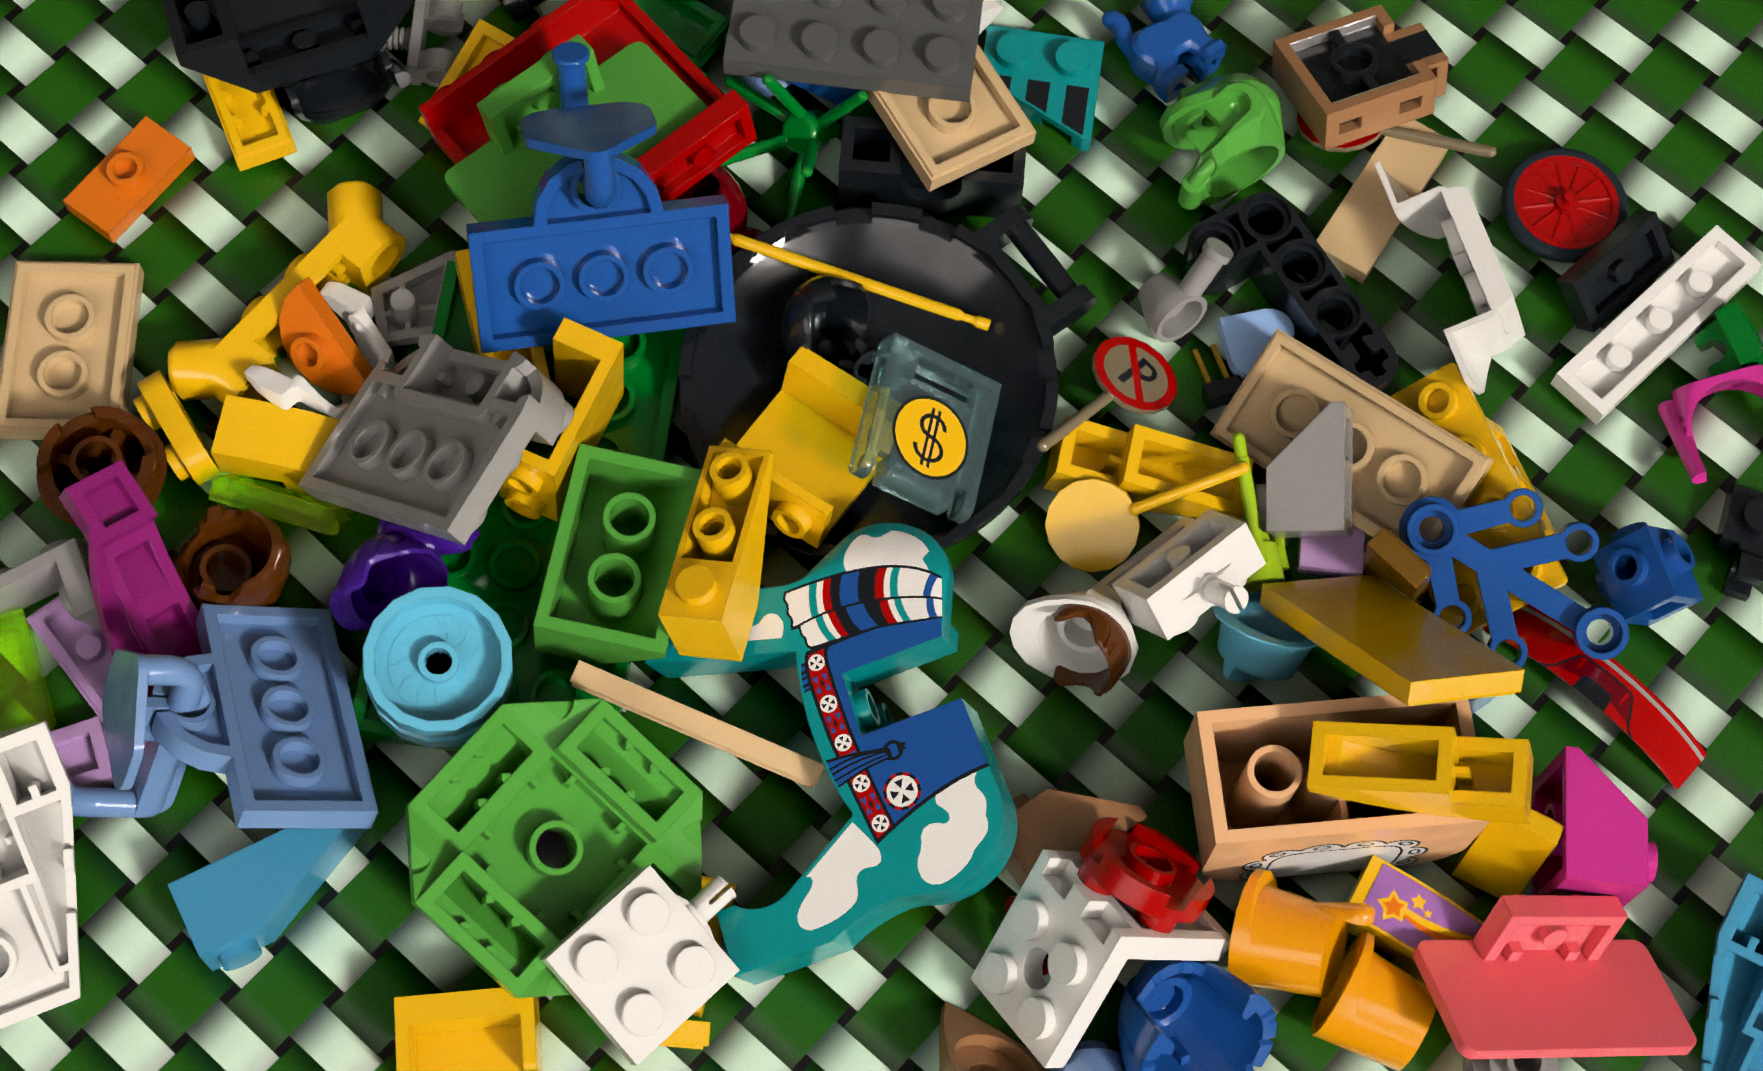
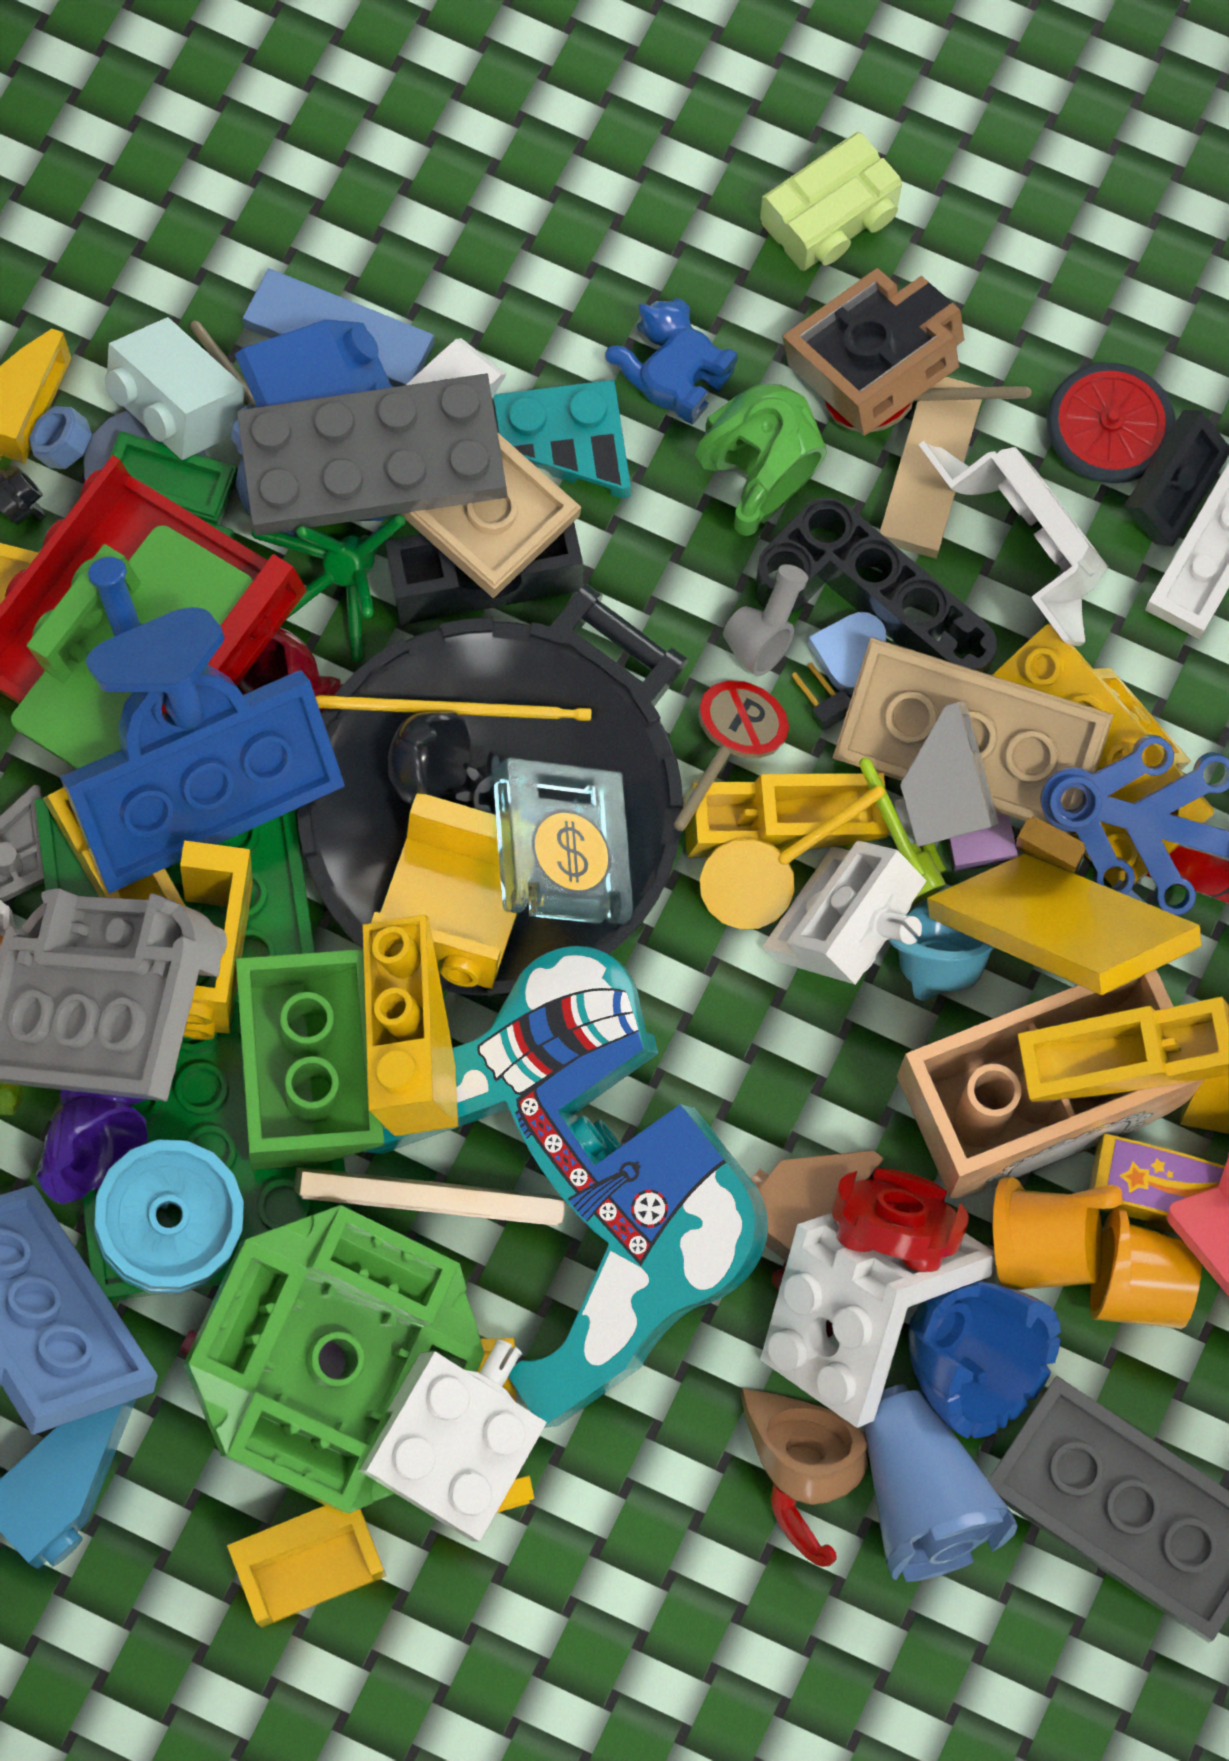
camera: 15 degrees left, 5 degrees up
white piece [1009,588,1139,697] -> none

